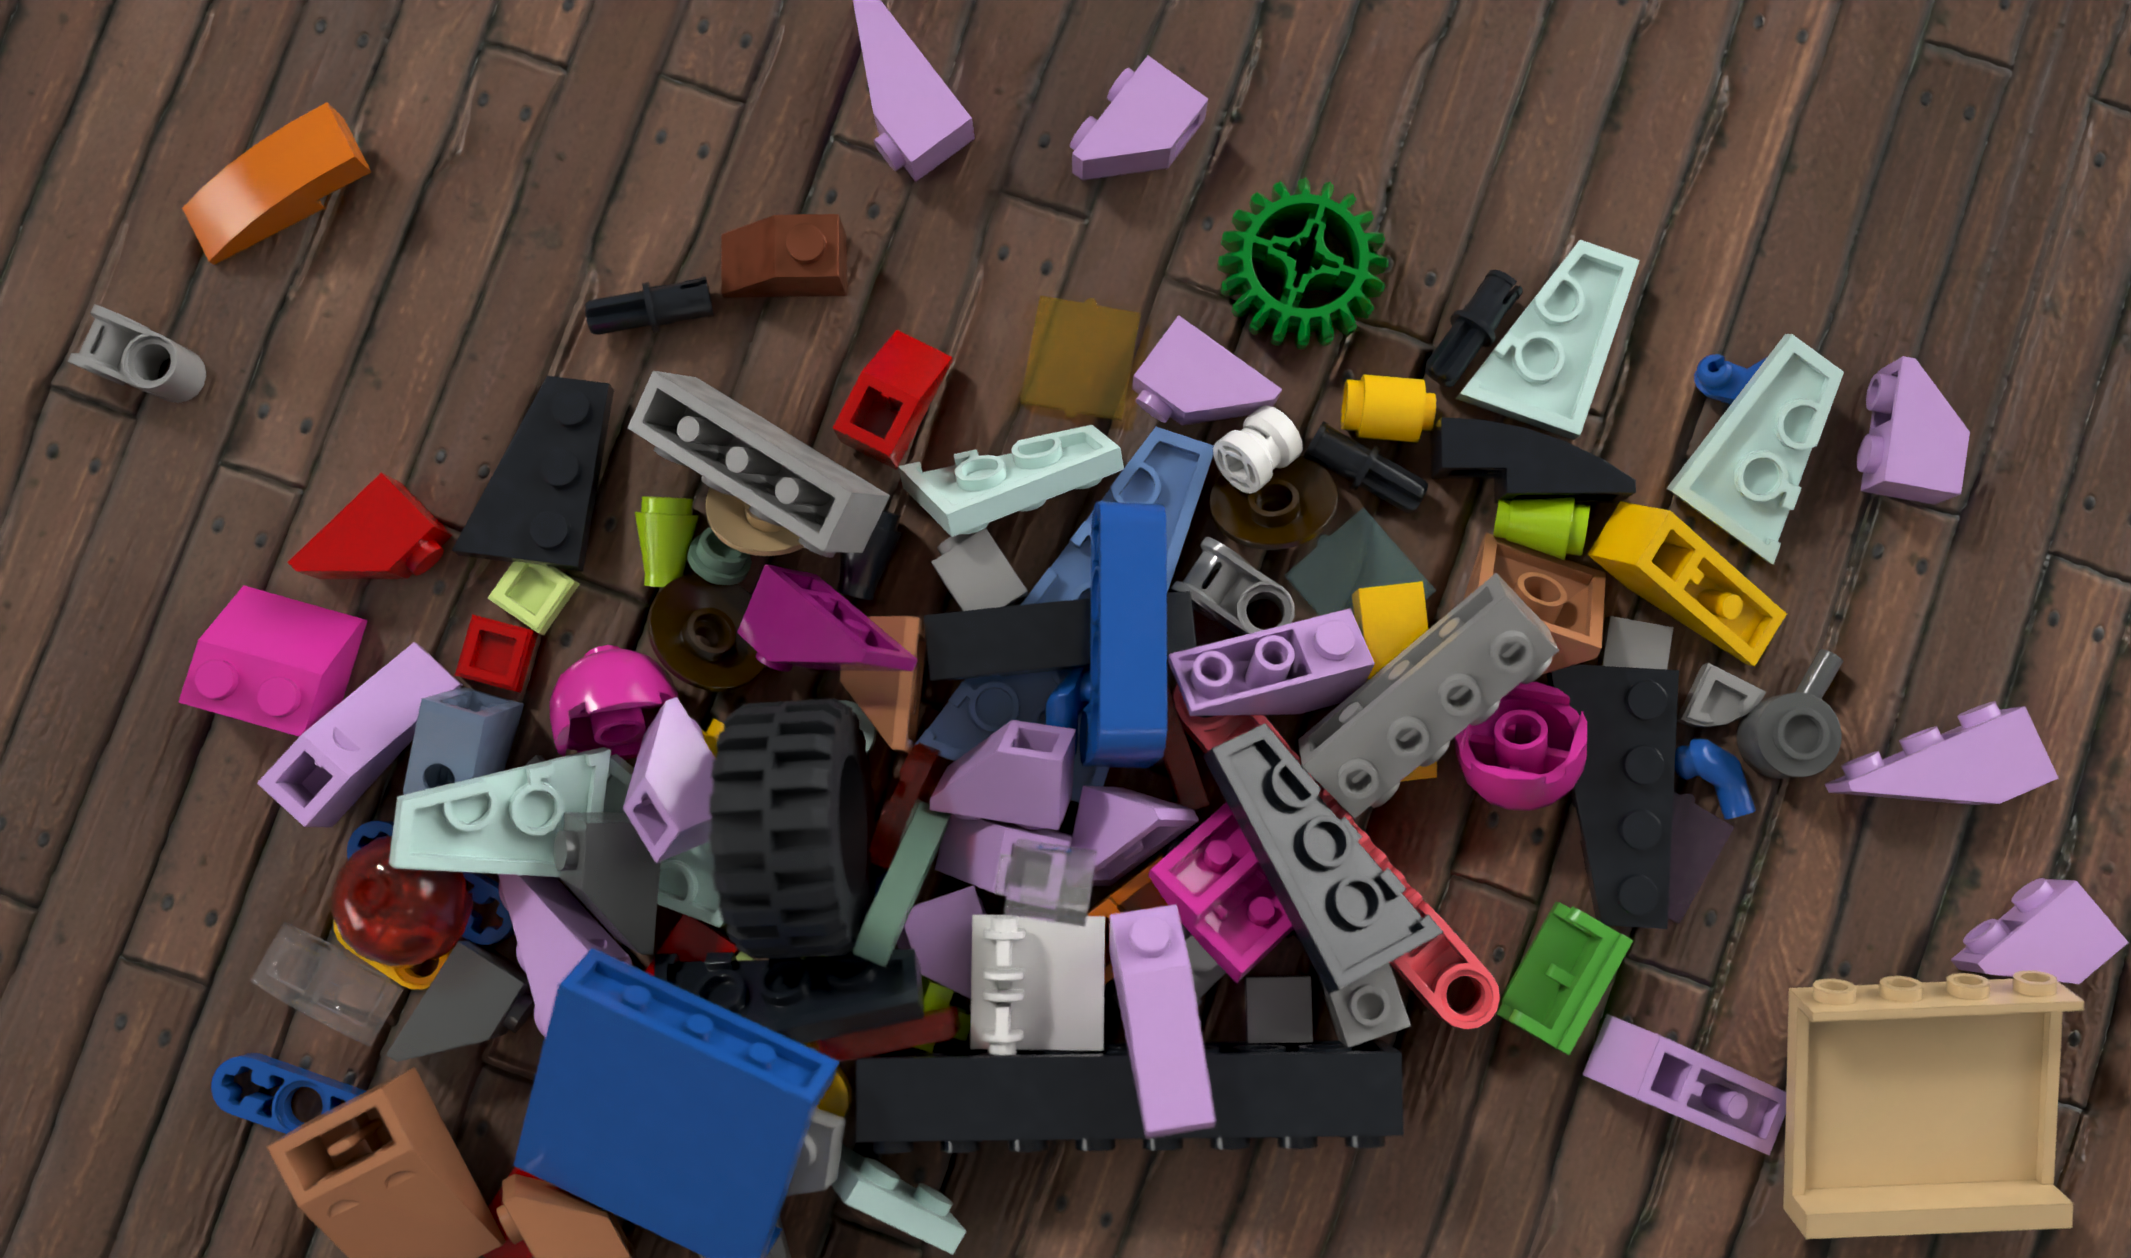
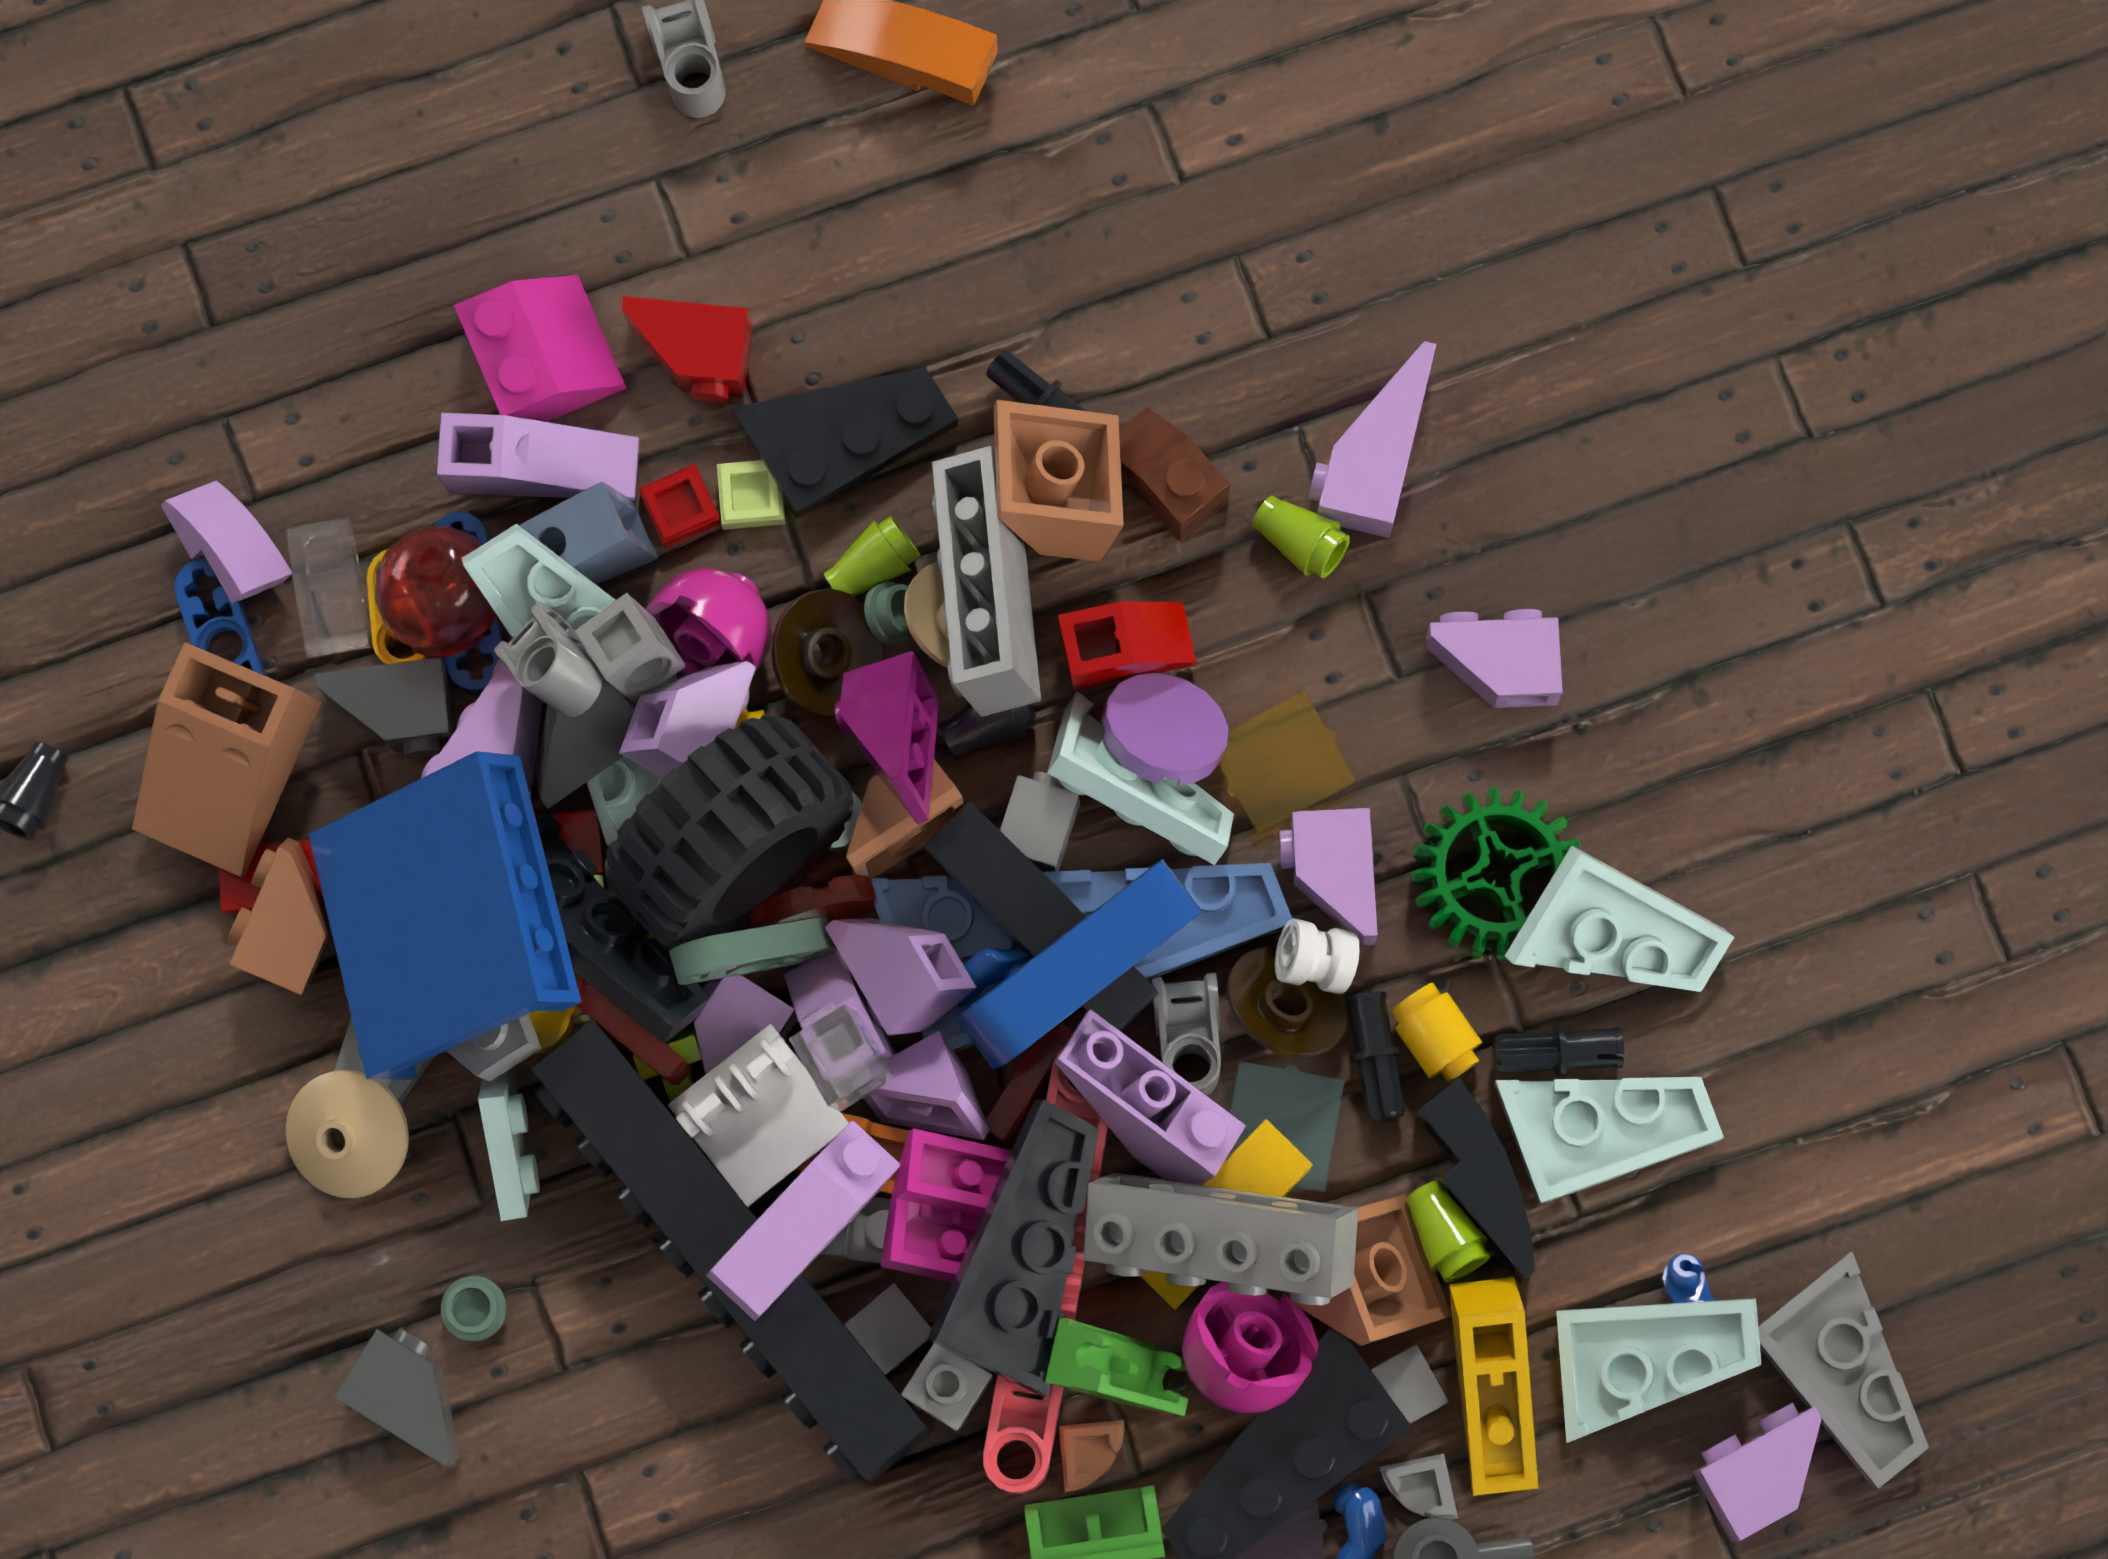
camera: 55 degrees right, 5 degrees down
none -> lavender slope [161,481,292,604]
none -> light grey piece [494,601,603,717]
none -> light grey brick [575,593,686,703]
none -> nougat slope [994,400,1124,562]
none -> bright green hinge [1045,1318,1188,1416]
none -> nougat tile [1059,1420,1124,1493]
none -> medium lavender tile [1101,673,1229,785]
none -> lime cone [1252,495,1350,579]
none -> light aqua wing [1505,846,1734,992]
none -> light grey wing [1758,1251,1929,1490]

